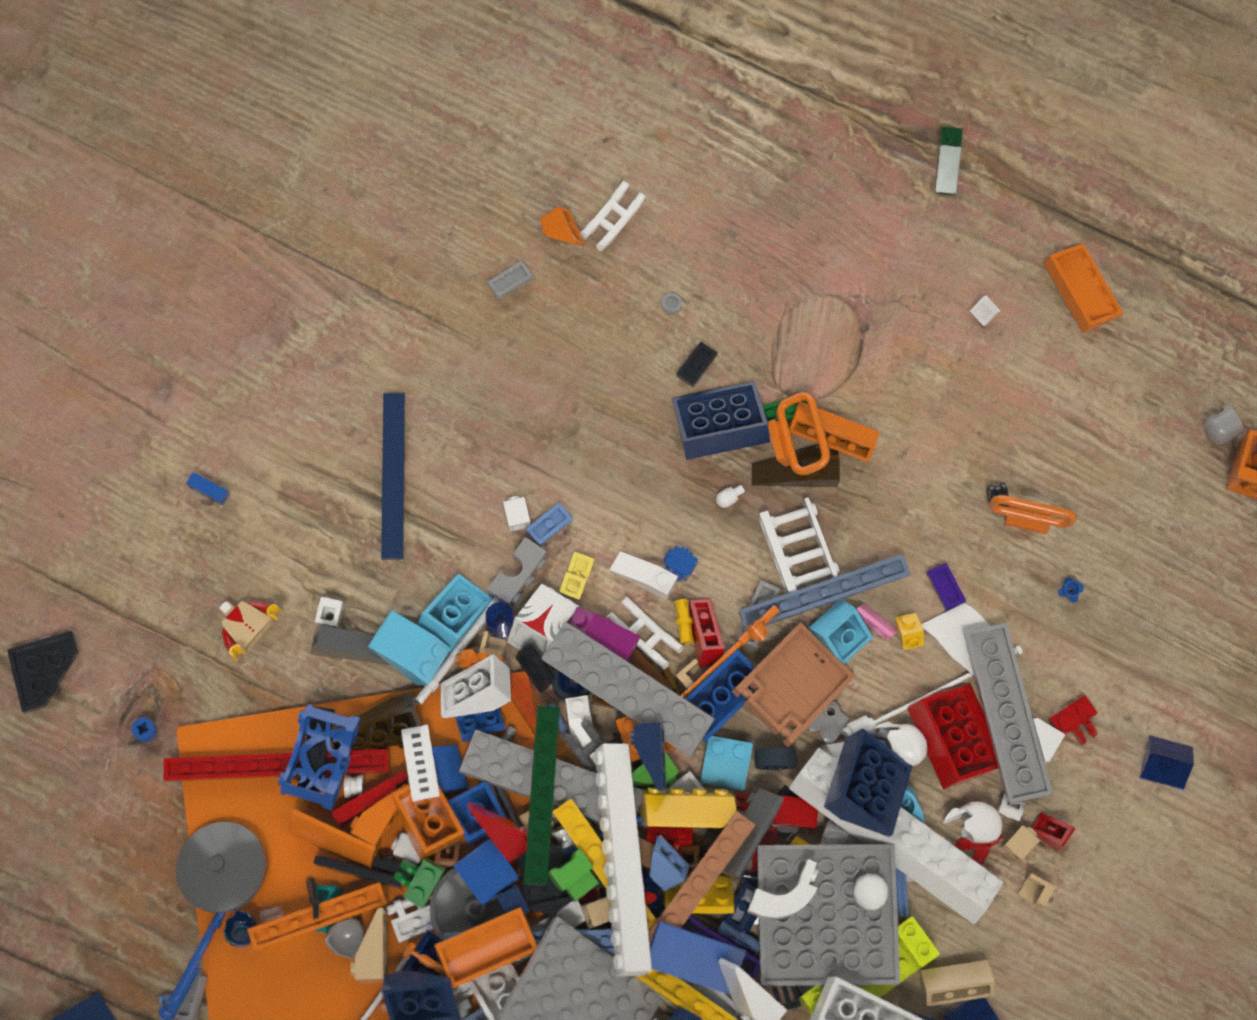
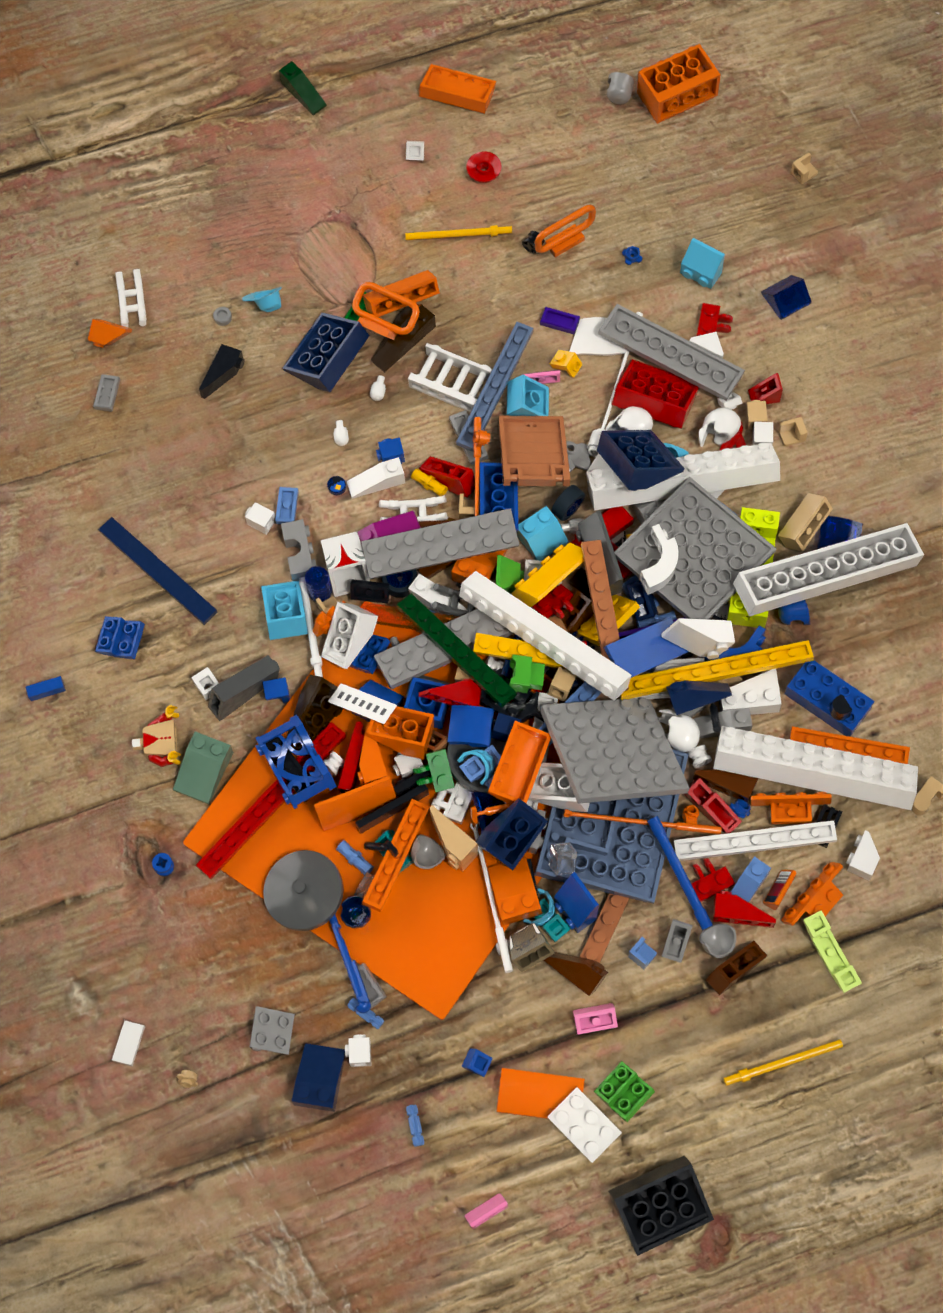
camera: 40 degrees left, 5 degrees down
black plate [7,631,79,714] -> none
medium azure slope [367,610,451,685] -> none
light yellow slope [559,552,595,600] -> none
dark blue slope [630,723,667,795] -> none
medium blue slope [650,836,689,891] -> none
black plate [676,341,718,388] -> none
white hair [853,873,888,910] -> none
none -> blue slope [95,616,145,659]
none -> sand green slope [173,731,234,805]
none -> black slope [199,344,245,399]
none -> medium azure piece [242,287,282,312]
none -> light grey hinge [249,1006,295,1055]
none -> blue panel [263,677,290,703]
none -> tile [327,476,346,496]
none -> white cylinder [333,420,349,446]
none -> medium blue pin [336,840,374,876]
none -> yellow bar [405,225,512,240]
none -> medium azure helmet [457,749,495,786]
none -> medium blue slope [459,745,501,783]
none -> red dish [466,151,502,182]
none -> white cylinder [561,518,584,534]
none -> medium azure slope [680,238,725,289]
none -> white brick [753,422,773,445]

